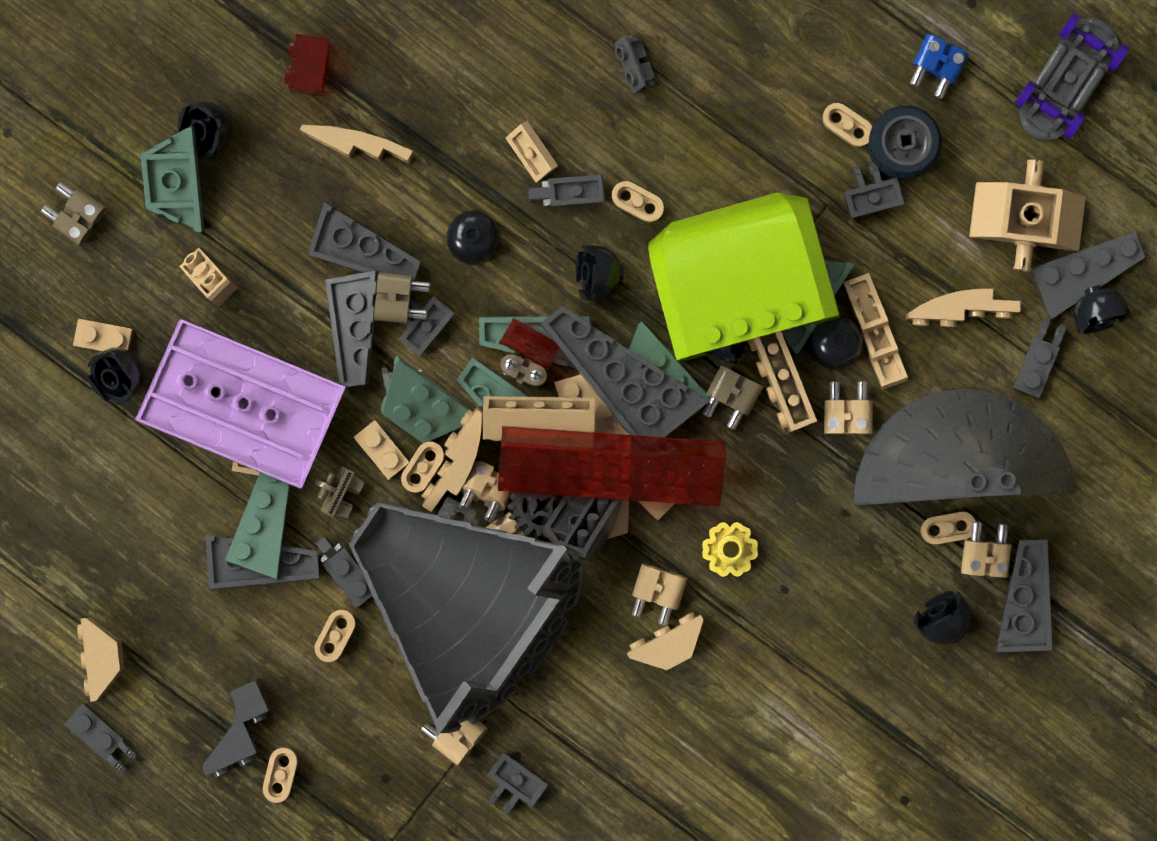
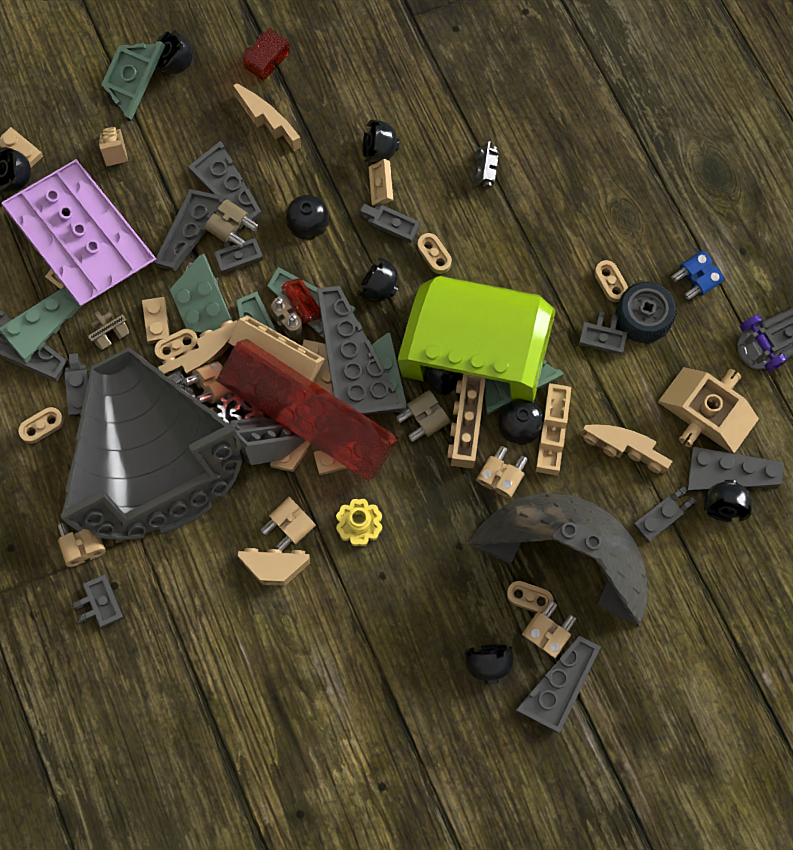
camera: 20 degrees right, 15 degrees down
dark tan piece [41,182,106,246] -> none
none -> black cylinder [362,120,400,163]

